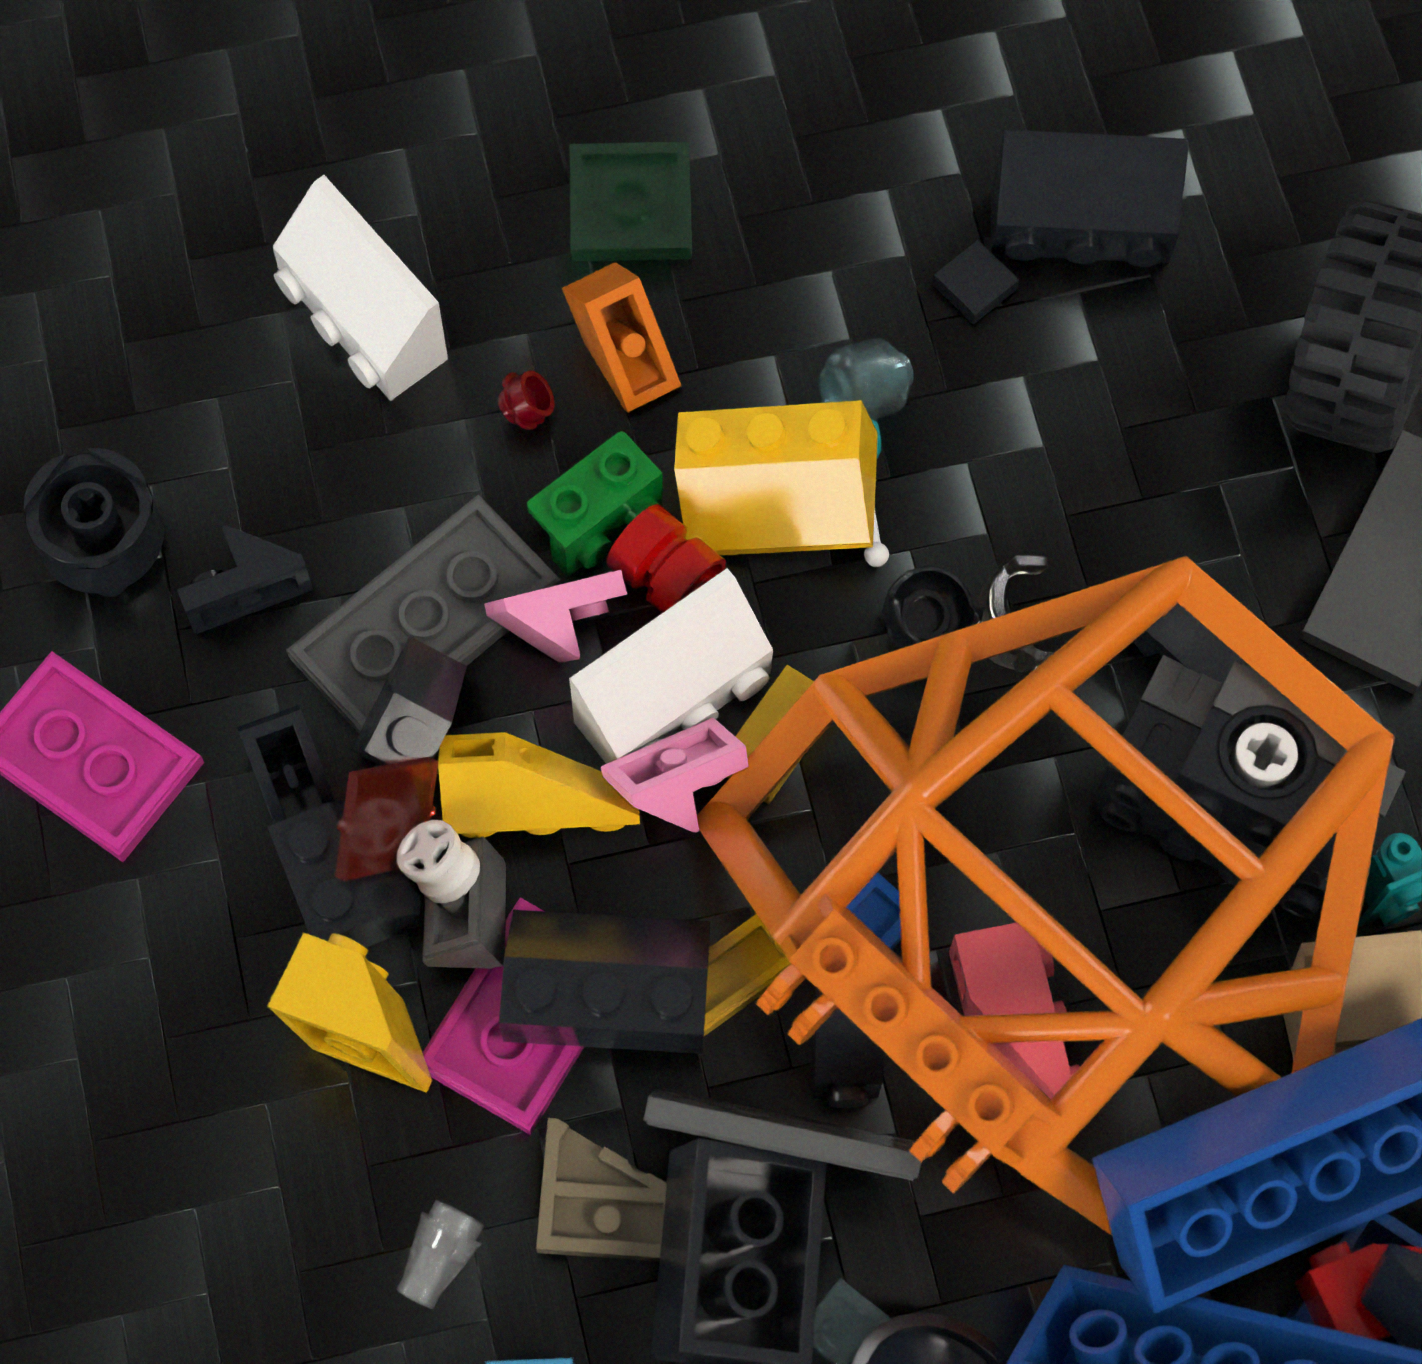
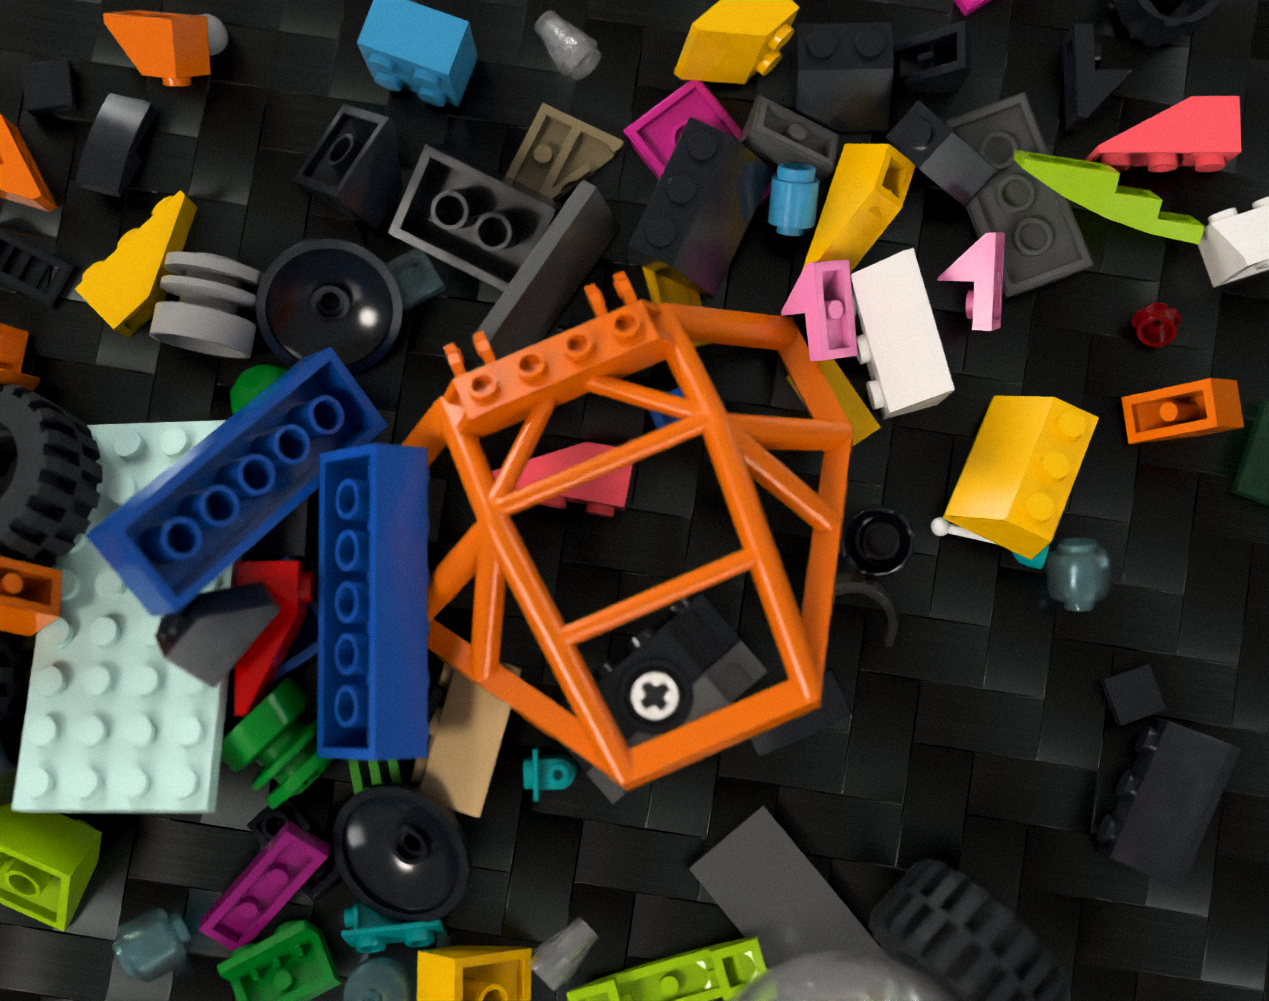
camera: 115 degrees right, 15 degrees up
clear red piece [335,757,438,881] -> none
white wheel [397,820,480,904] -> none
green bracket [527,432,663,577] -> none
red wheel [606,504,726,613] -> none
none -> dark azure brick [768,163,820,236]
none -> lime slope [1013,150,1204,245]
none -> coral slope [1085,96,1242,172]

